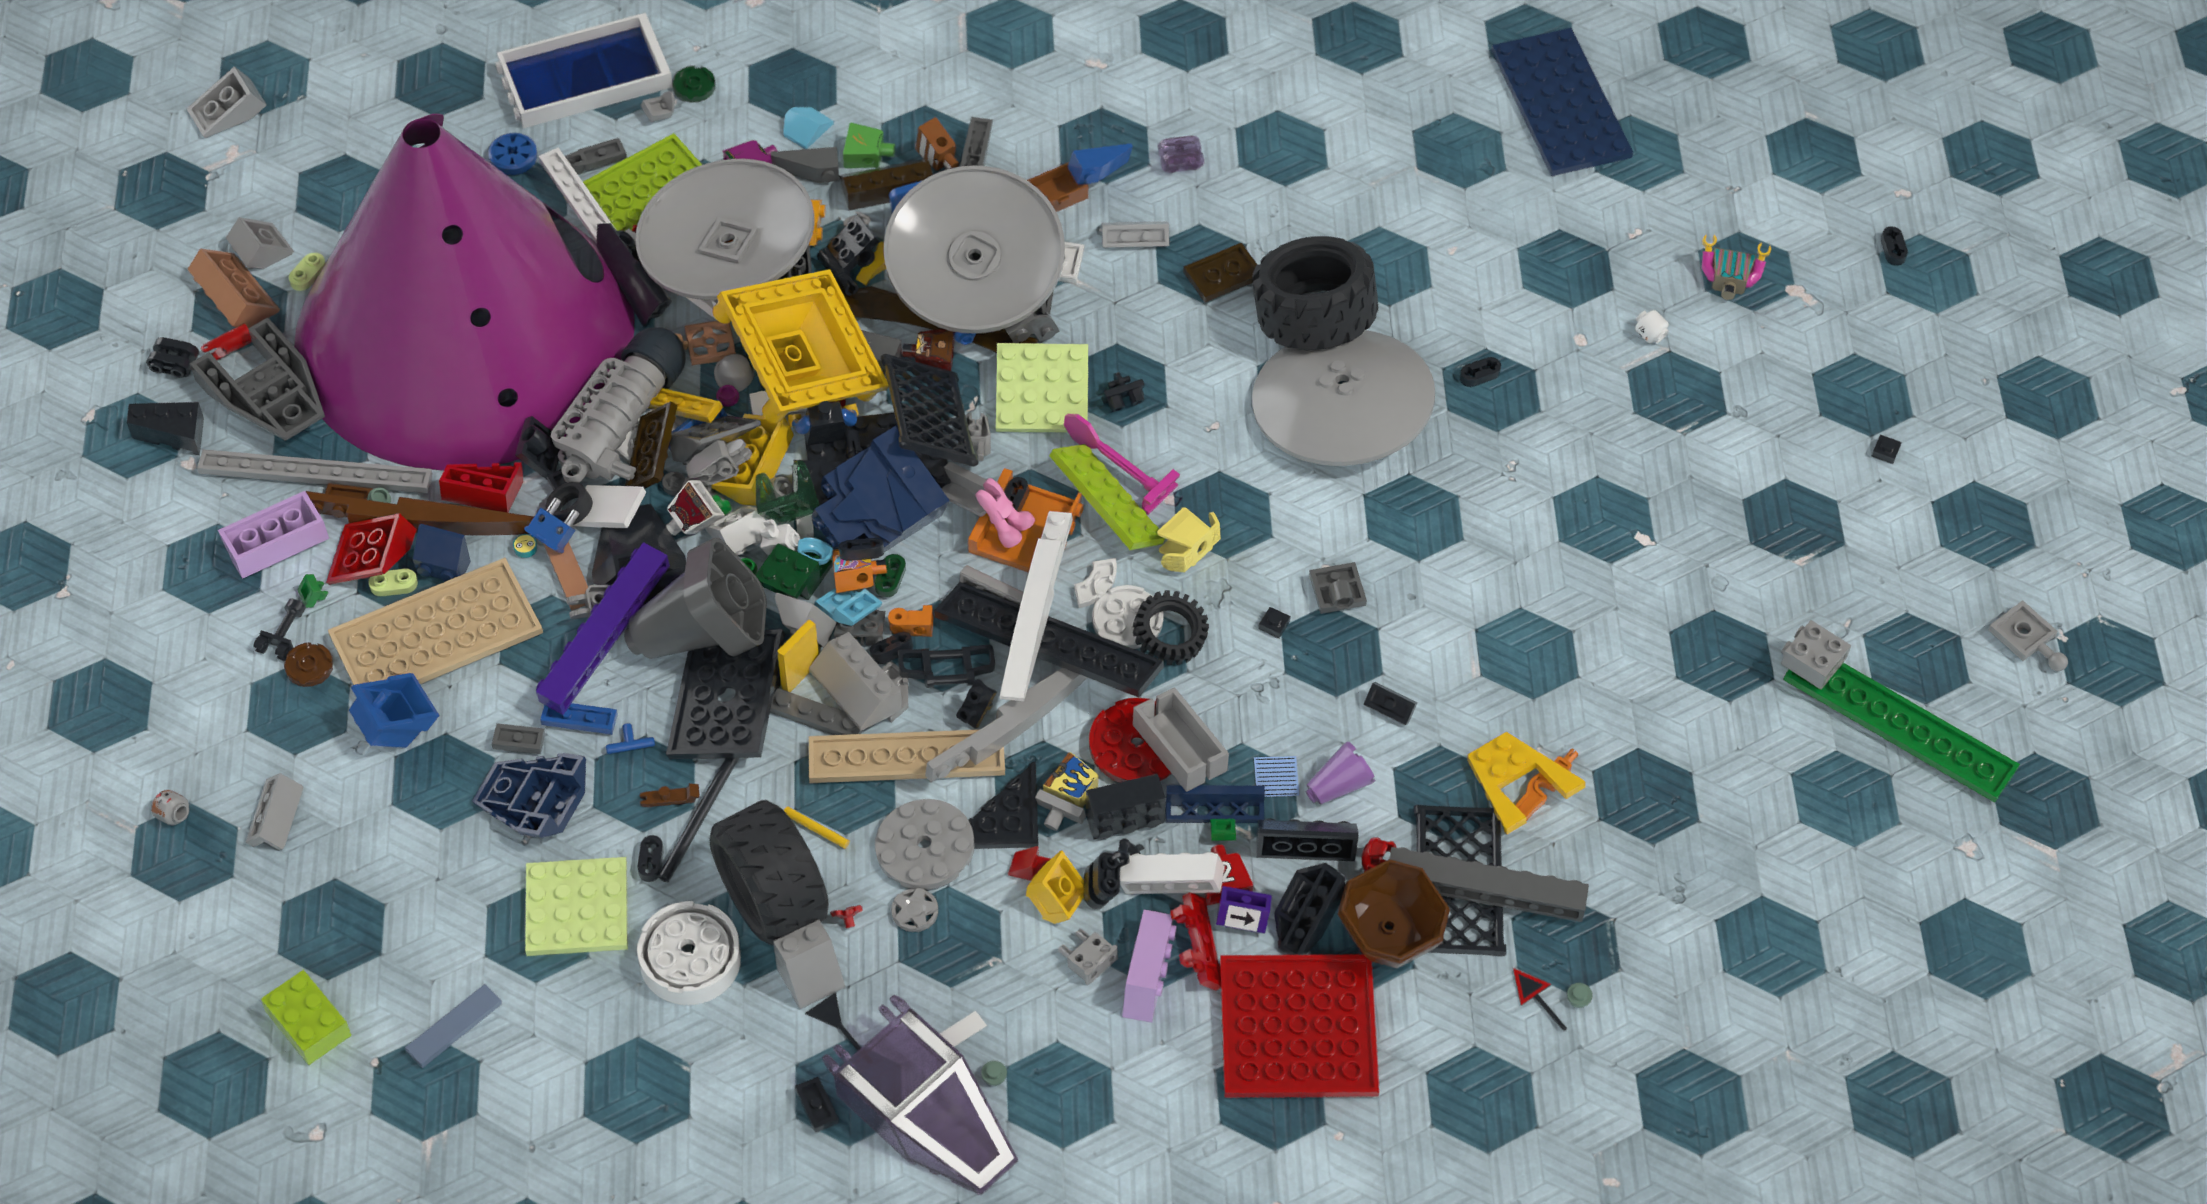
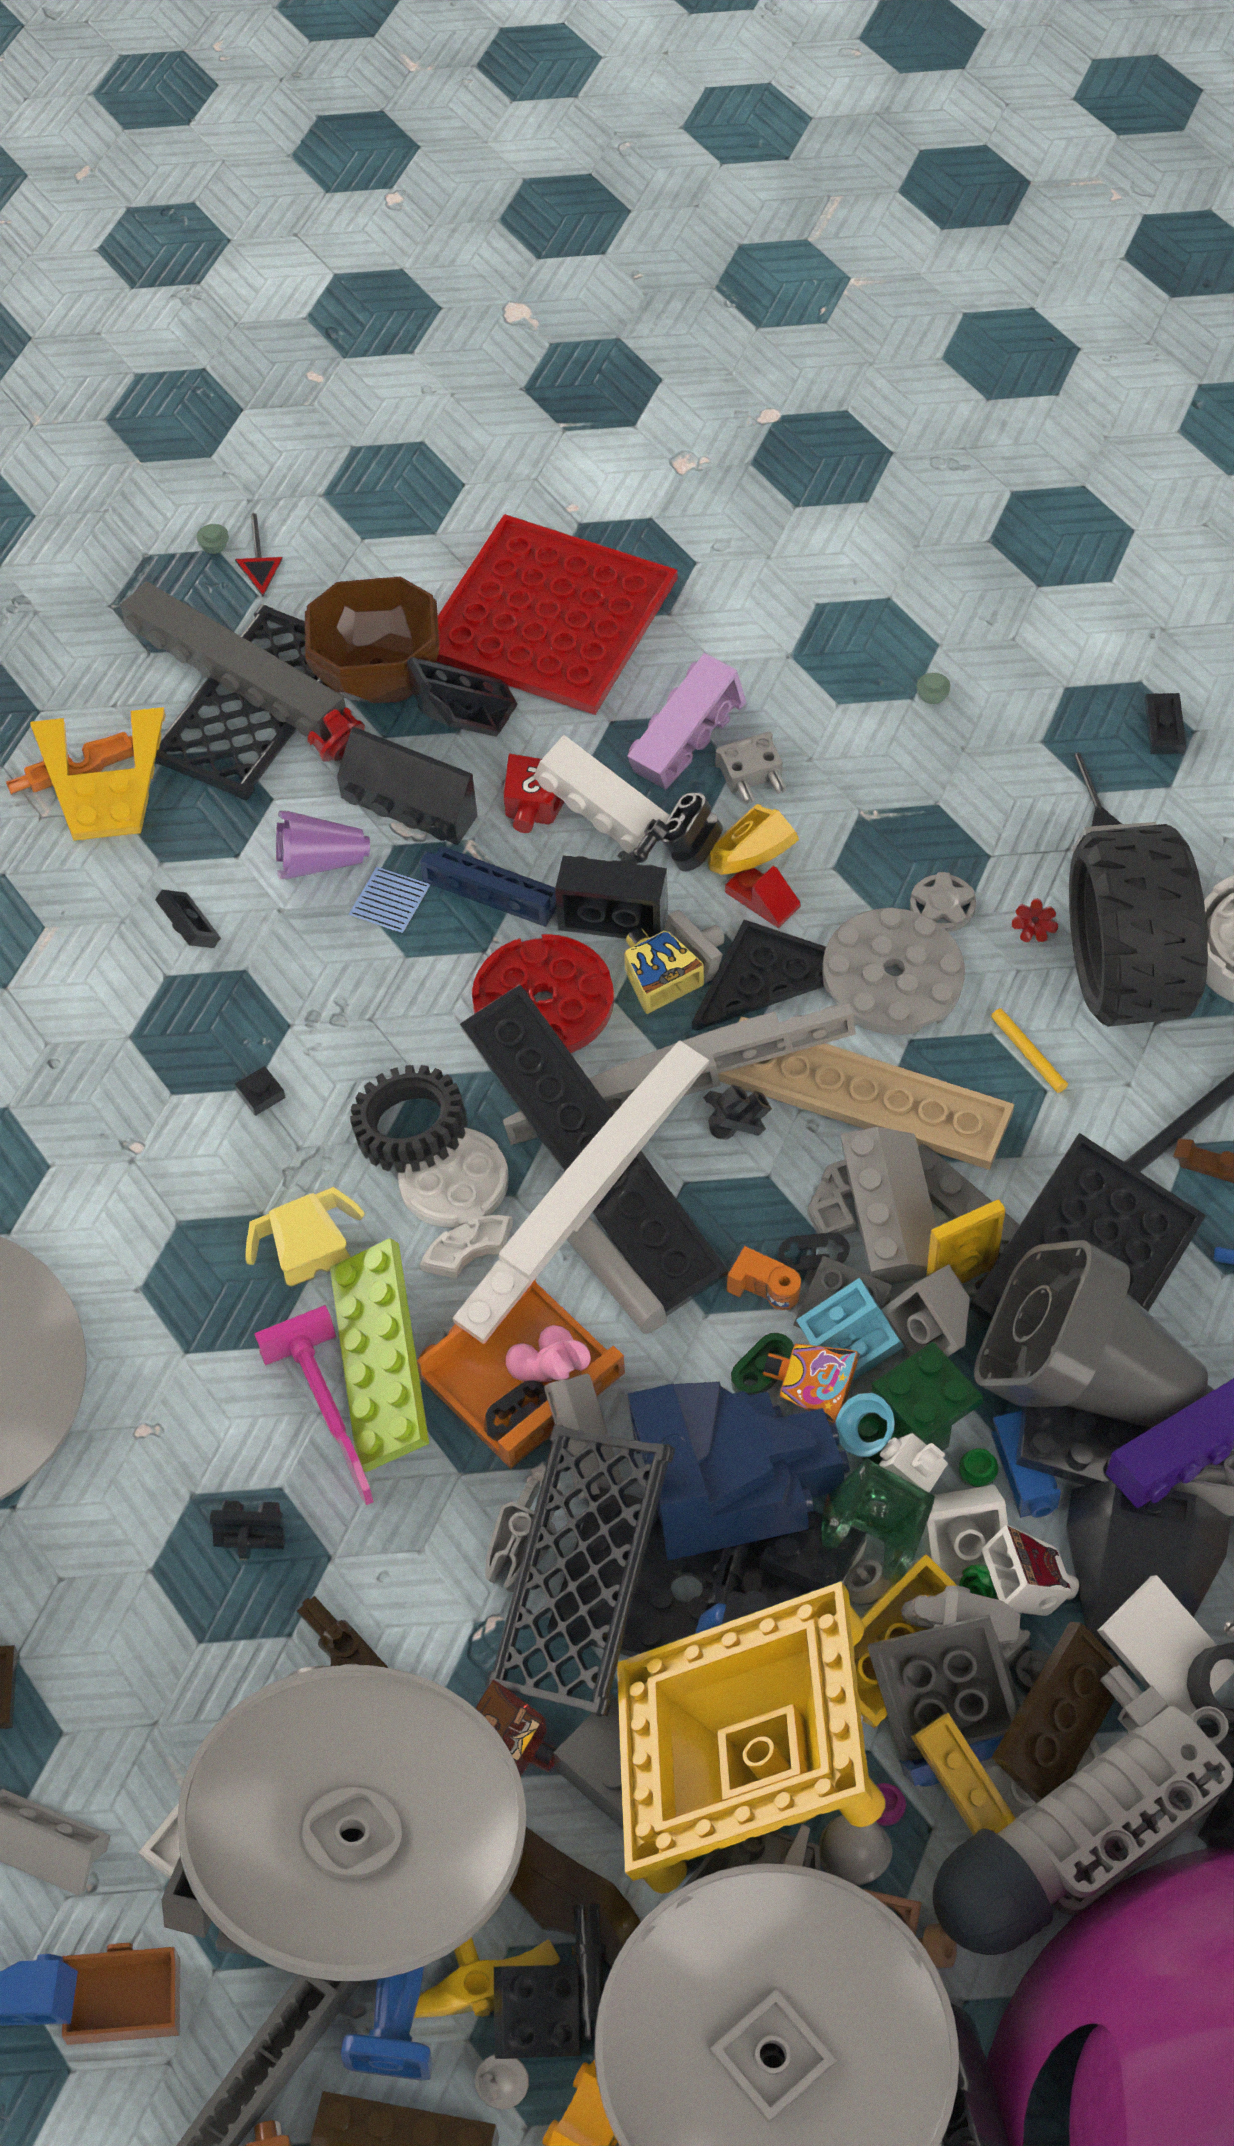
camera: 150 degrees left, 0 degrees up
clear purple windscreen [822,995,1018,1195] -> none
black beam [839,538,884,561] -> none
black bar [897,644,996,688] -> none
white sticker [938,1011,987,1049] -> none
yellowish green plate [996,343,1088,433] -> none
light grey piece [1133,687,1229,792] -> none
red hinge [1170,892,1221,991] -> none
green tile [1210,819,1236,841] -> none
dark purple brick [1216,886,1272,934] -> none
dark grey plate [1309,562,1367,614] -> none

